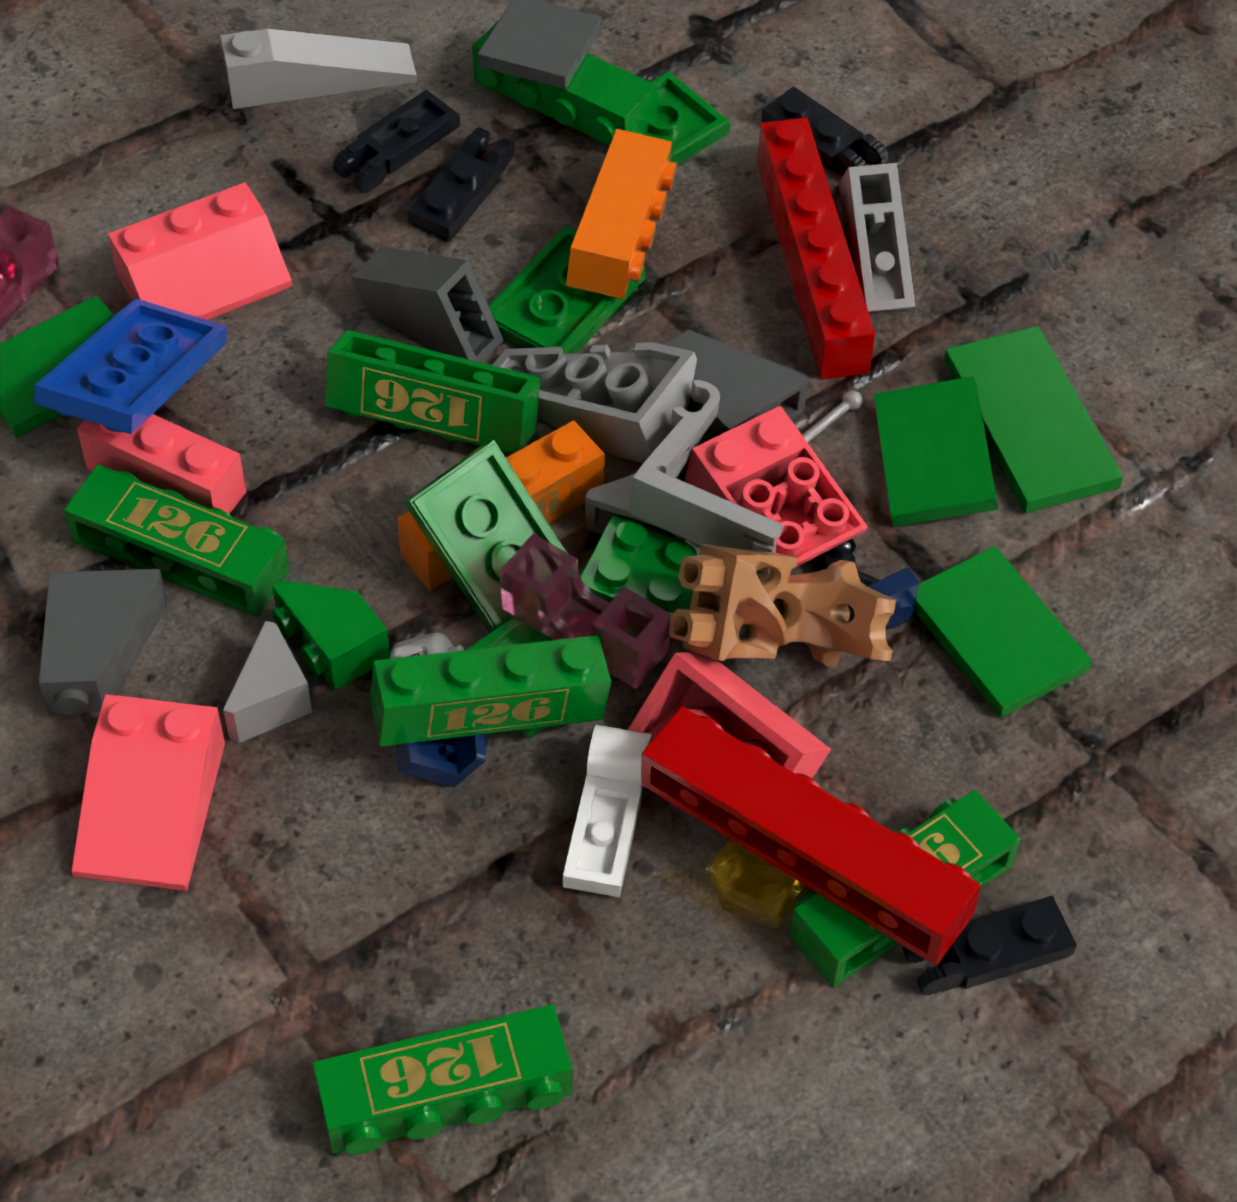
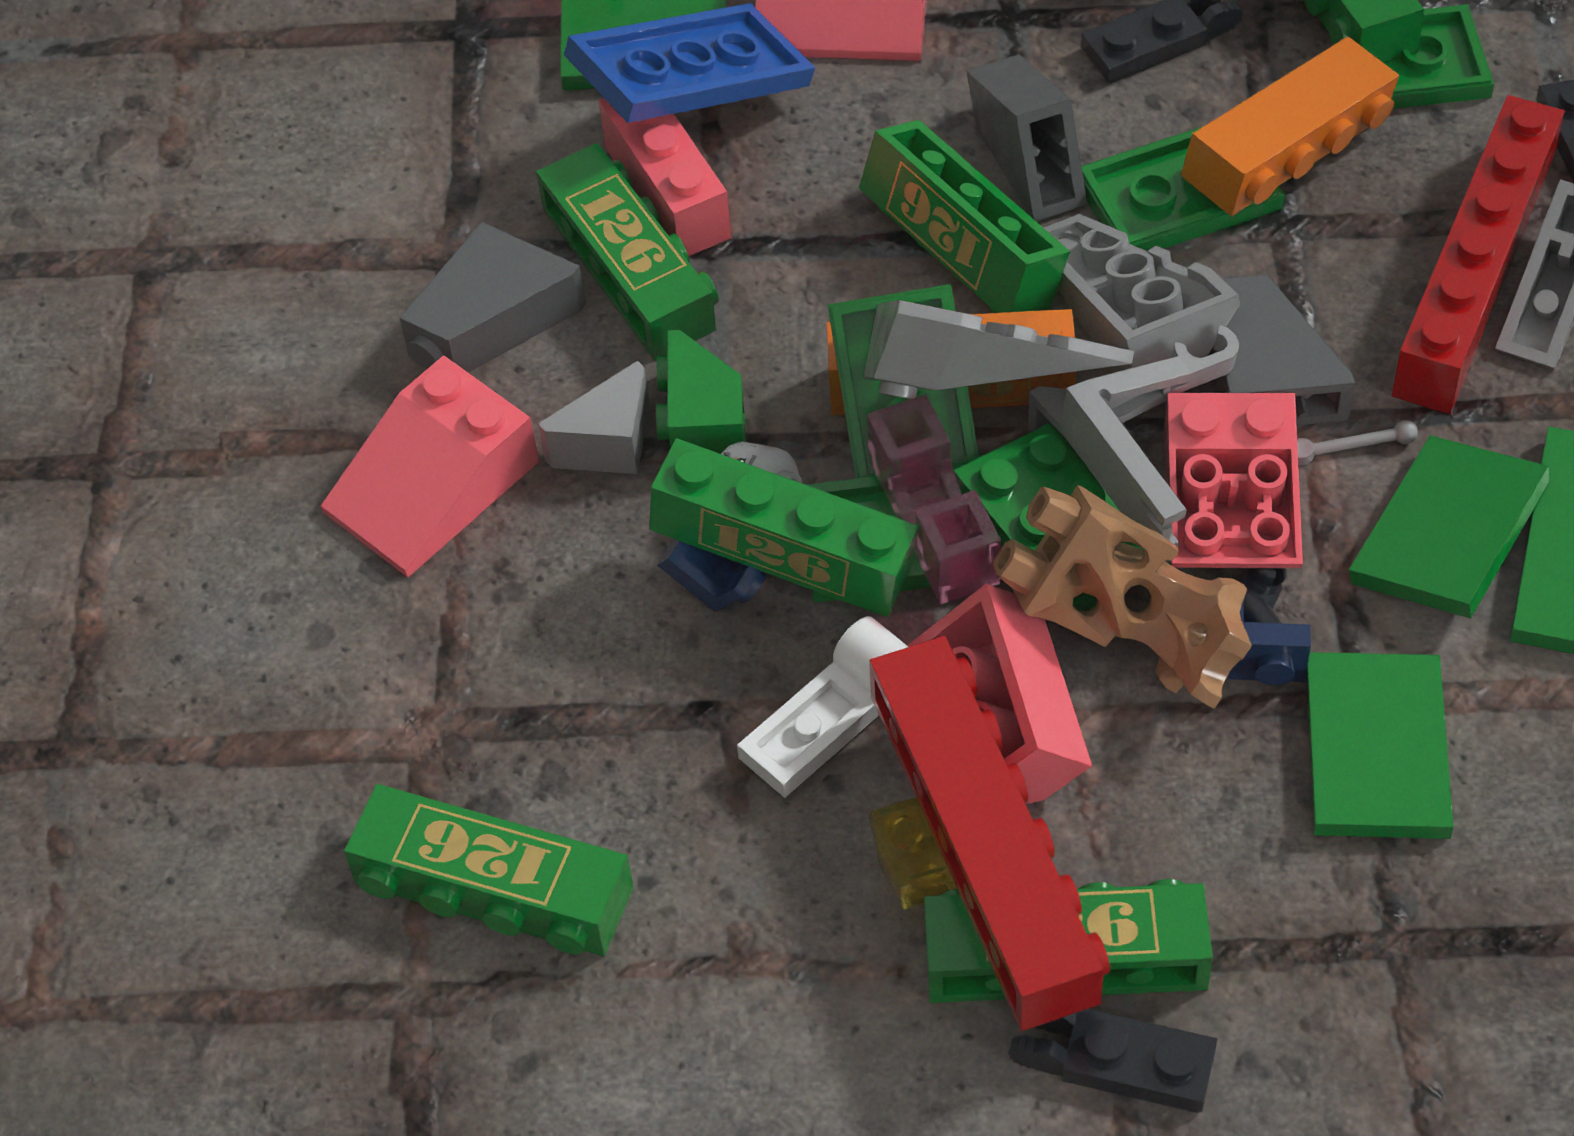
camera: 40 degrees right, 0 degrees up
none -> light grey wedge [863,300,1134,400]

